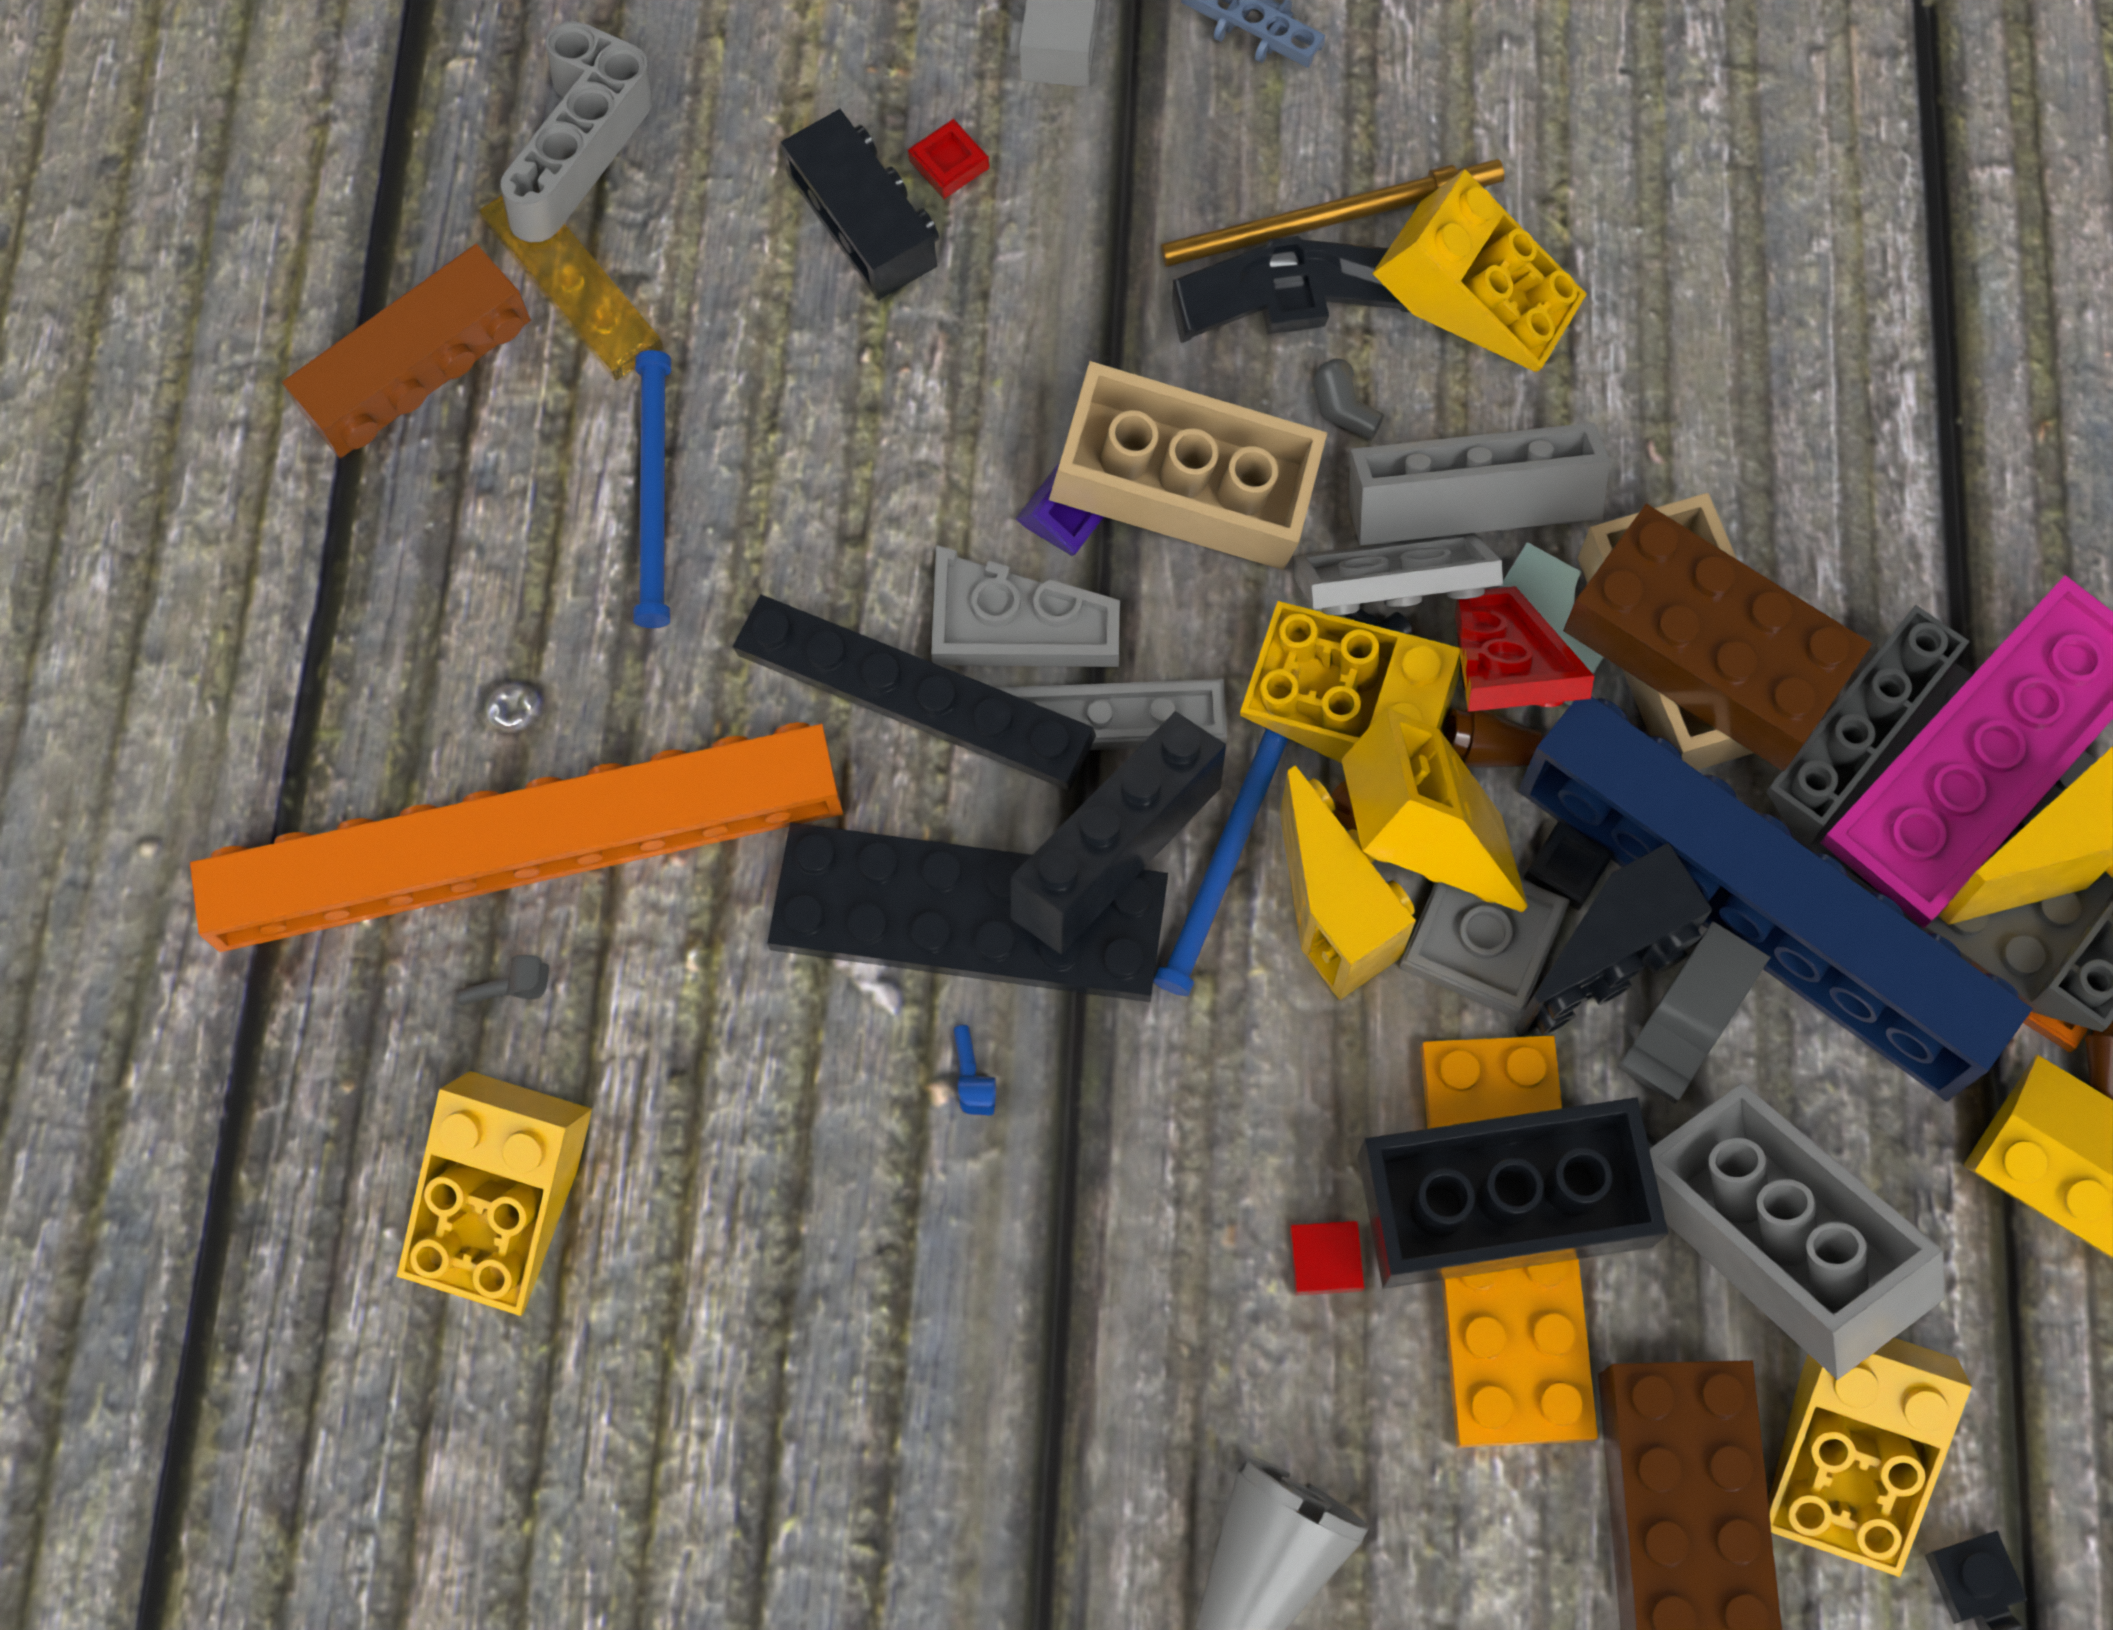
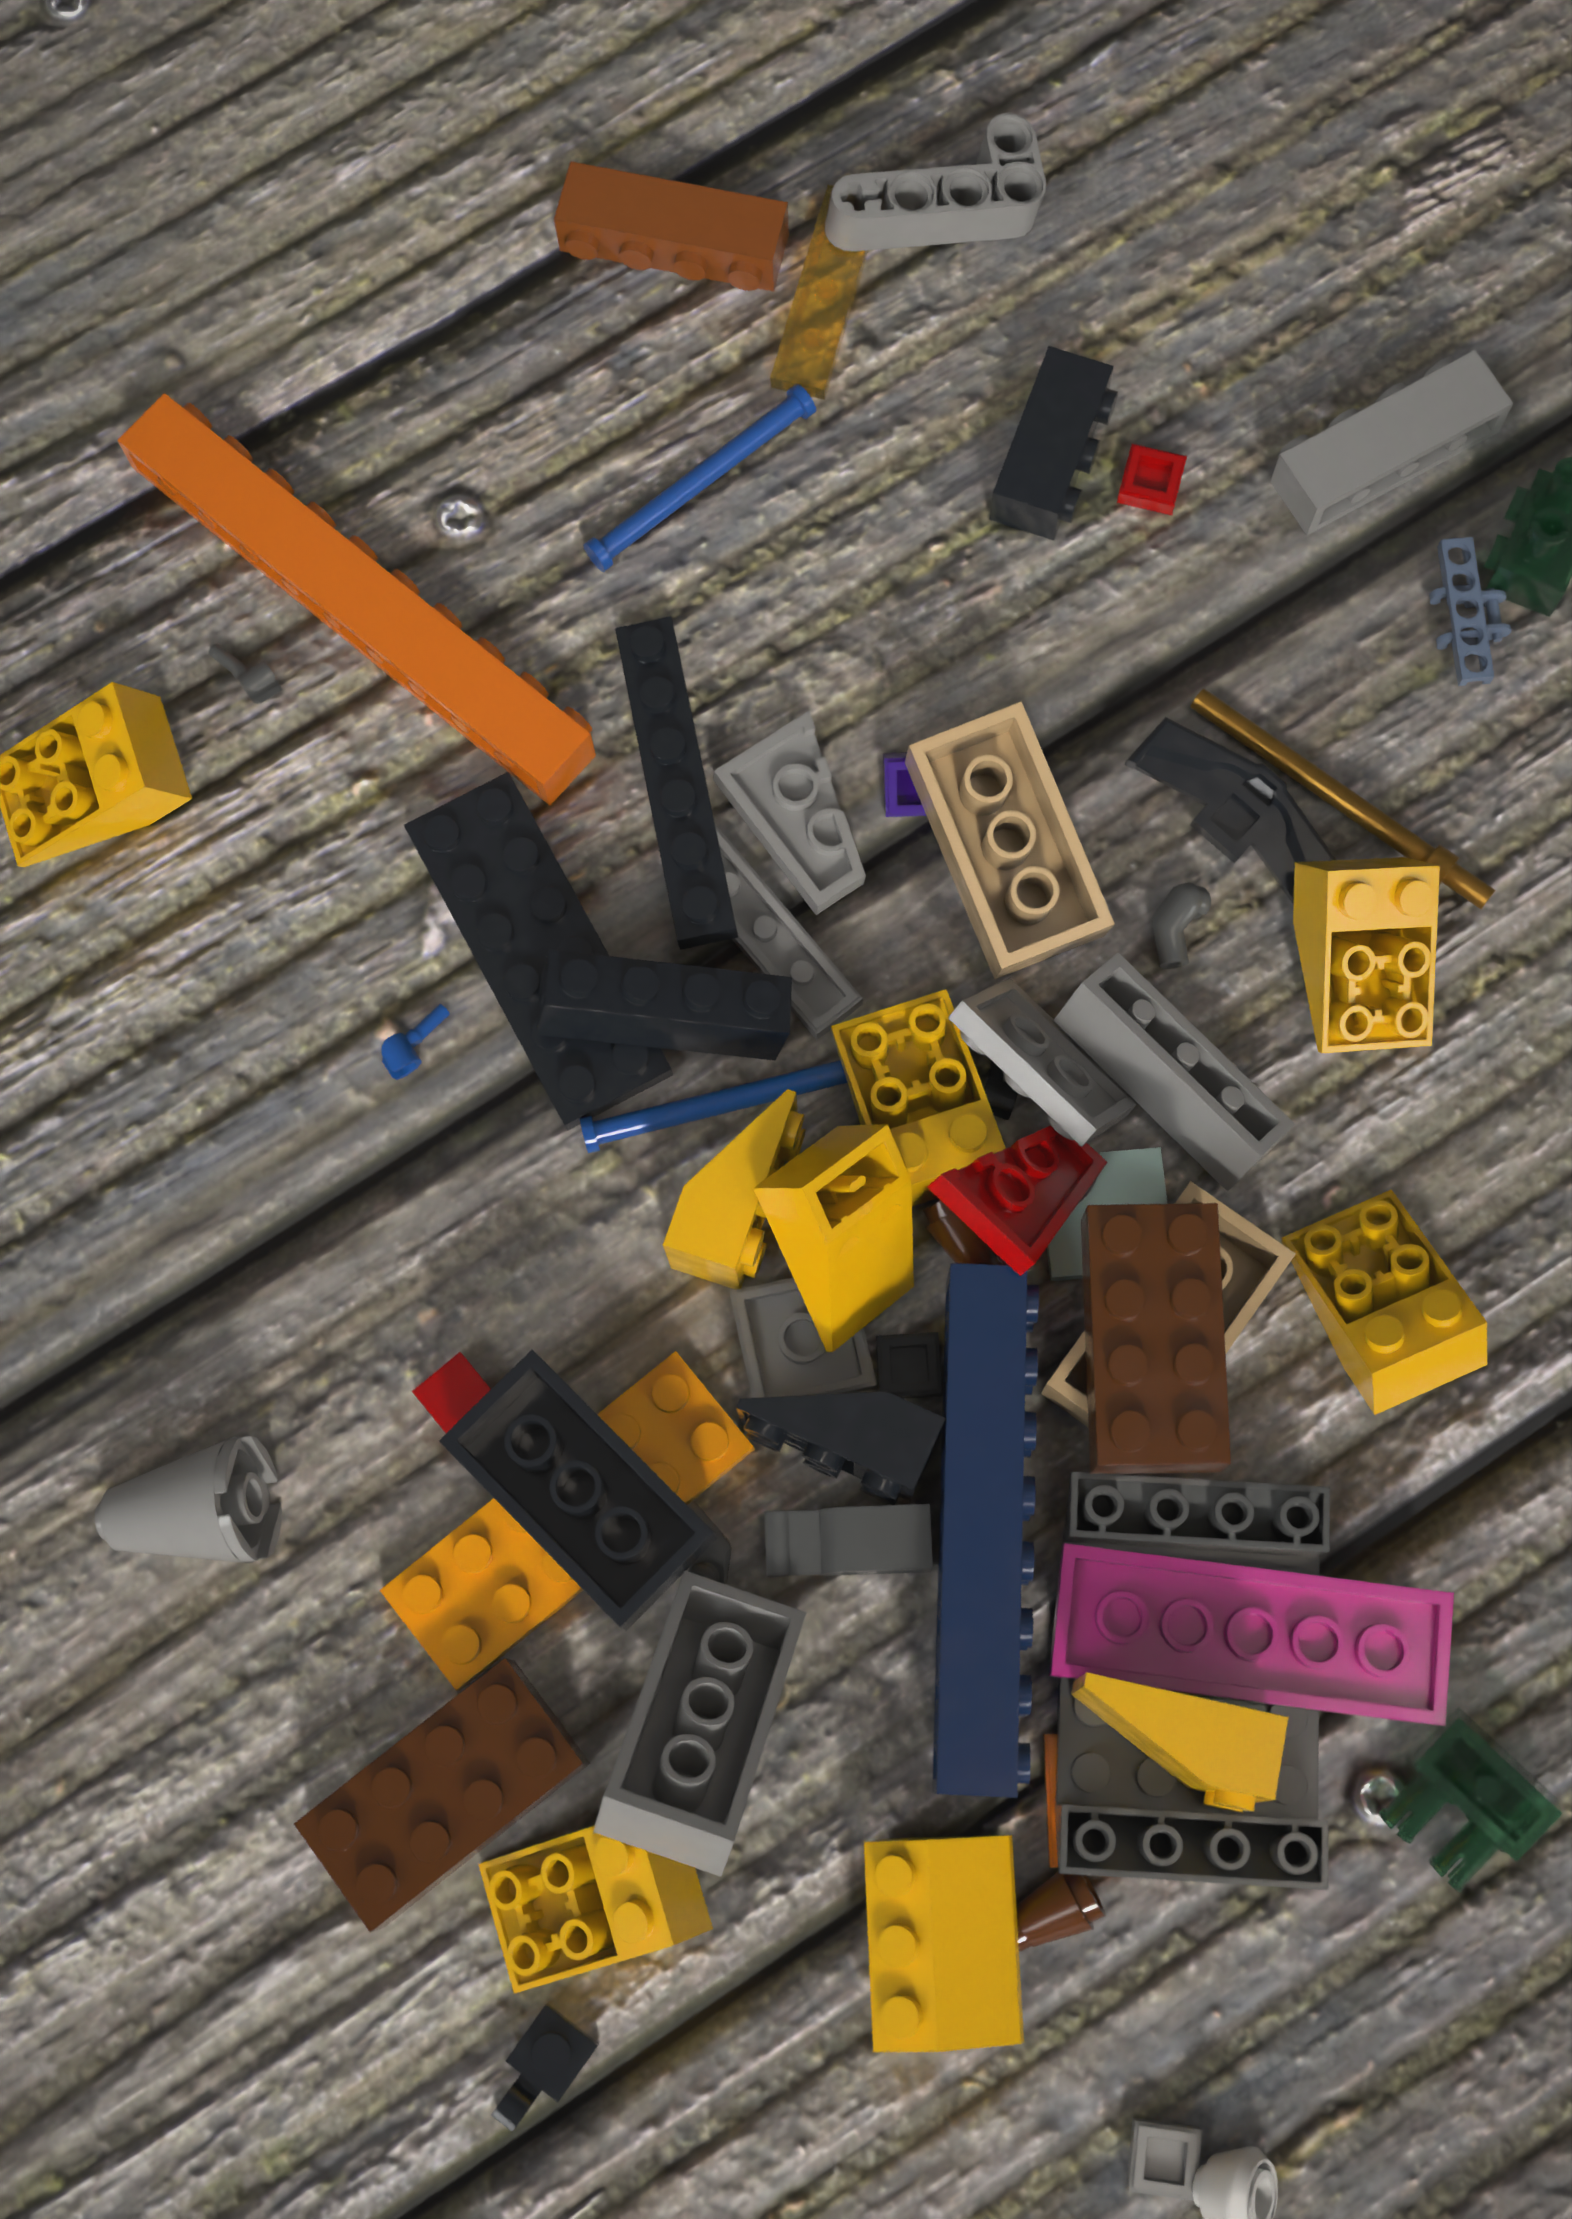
camera: 55 degrees right, 5 degrees up
none -> yellow slope [1281,1189,1487,1415]

